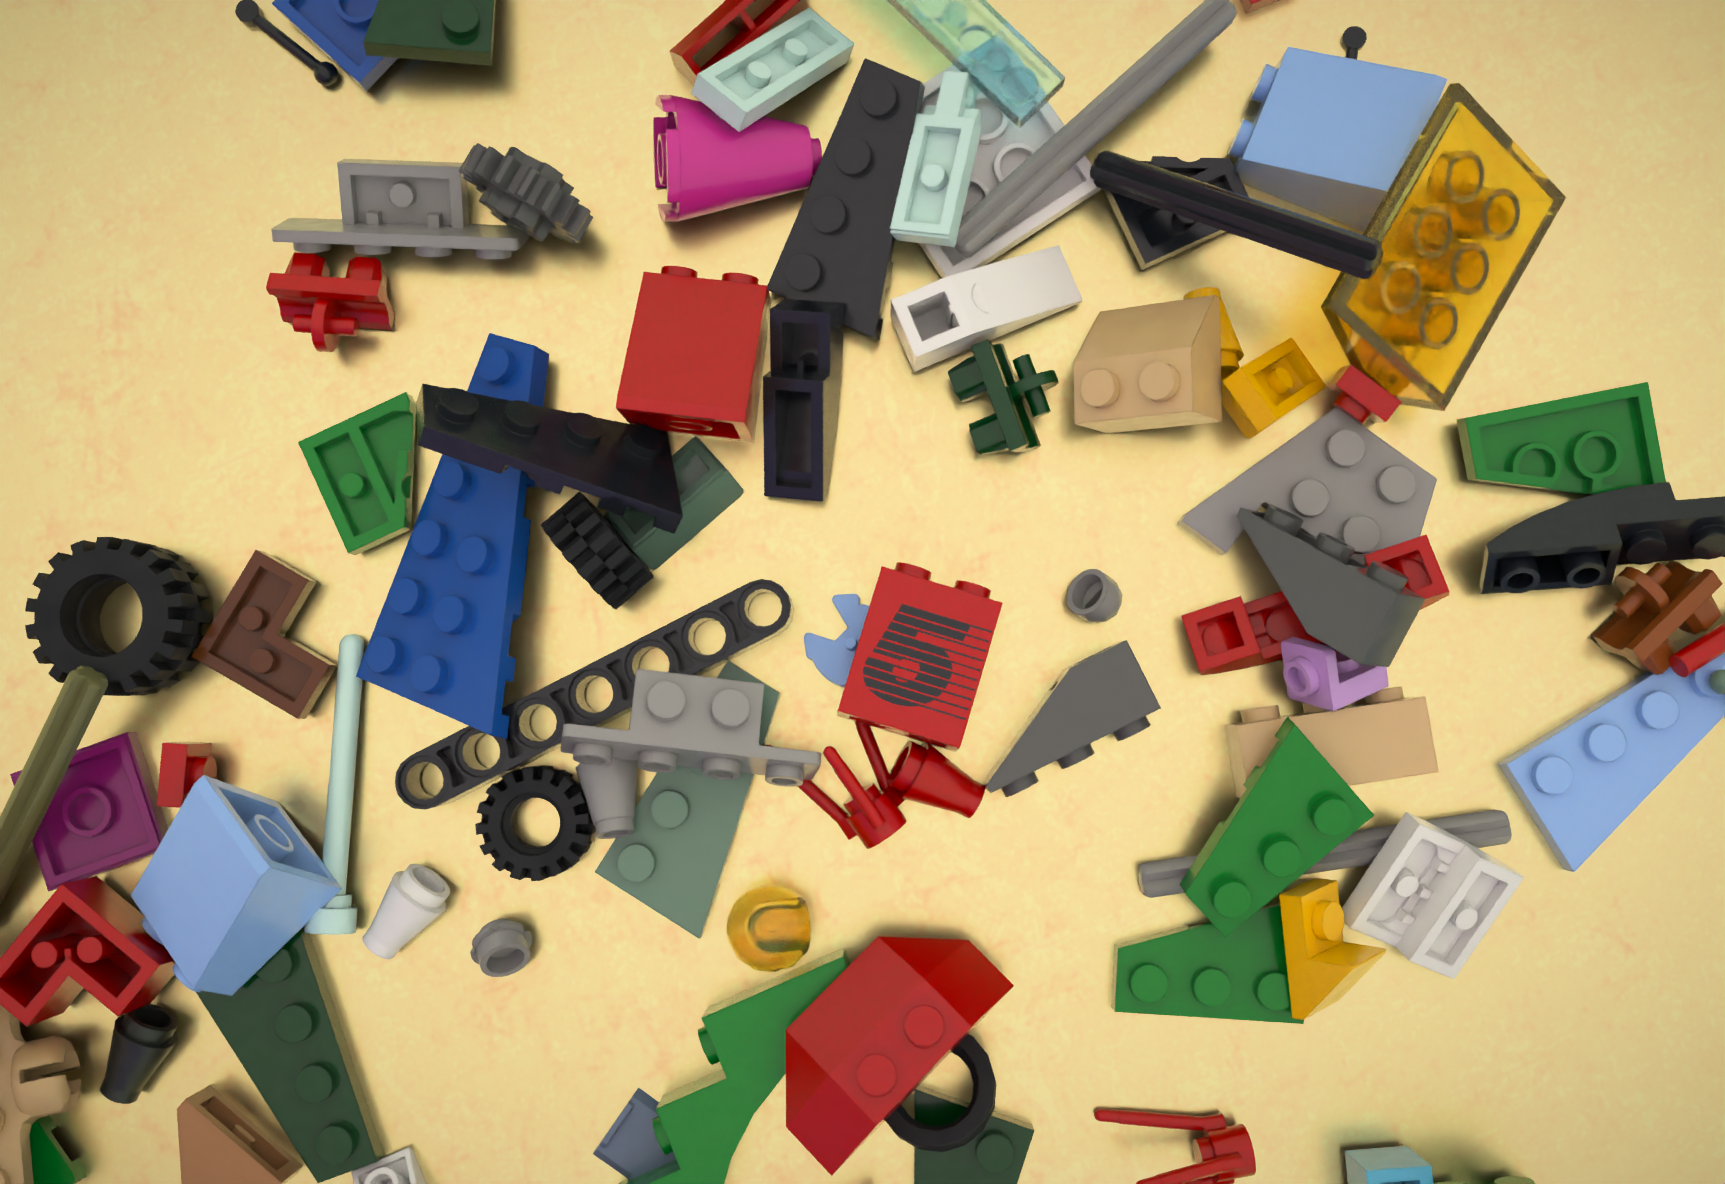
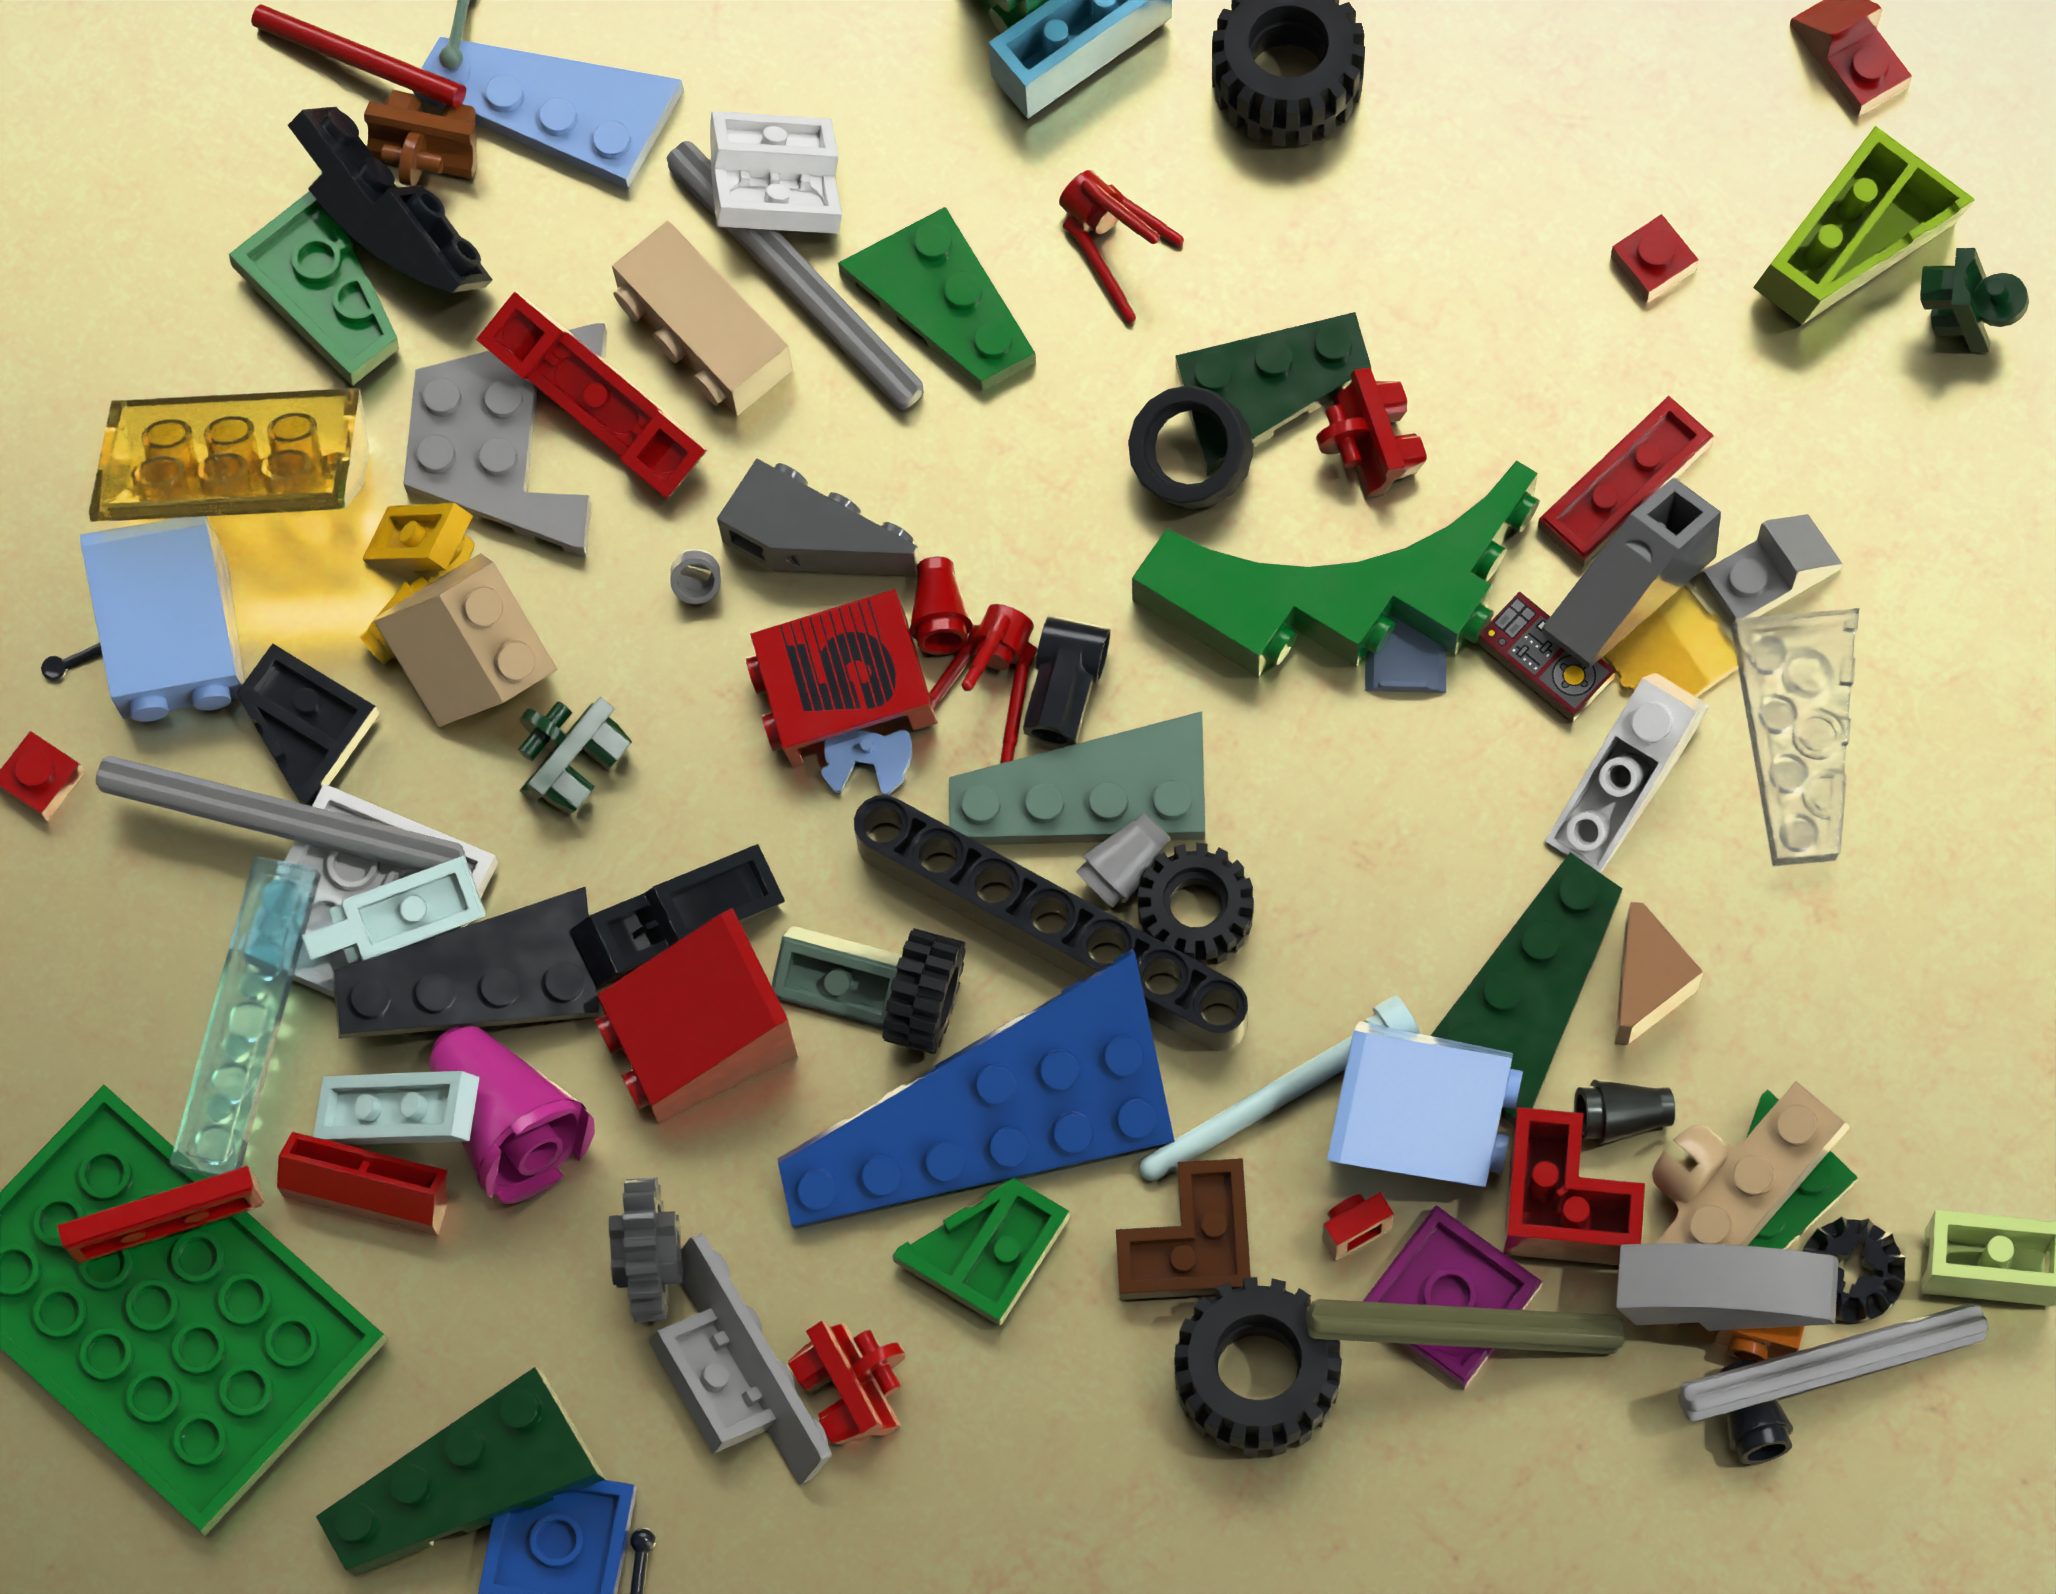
camera: 125 degrees left, 15 degrees down
white cone [362,863,450,959] -> none
black wing [416,383,683,534] -> none
light grey plate [470,919,532,977] -> none
light grey bracket [561,669,821,787] -> none
clear yellow piece [726,883,810,973] -> none
red wedge [786,936,1014,1176] -> none
white slope [890,245,1083,372] -> none
black axle [1090,150,1384,279] -> none
green wing [1180,716,1374,938] -> none
dark grey slope [1237,505,1425,667] -> none
yellow slope [1279,878,1386,1020] -> none
lavender bracket [1281,637,1389,711] -> none
red plate [1327,364,1402,425] -> none
none -> black piece [1023,615,1111,748]

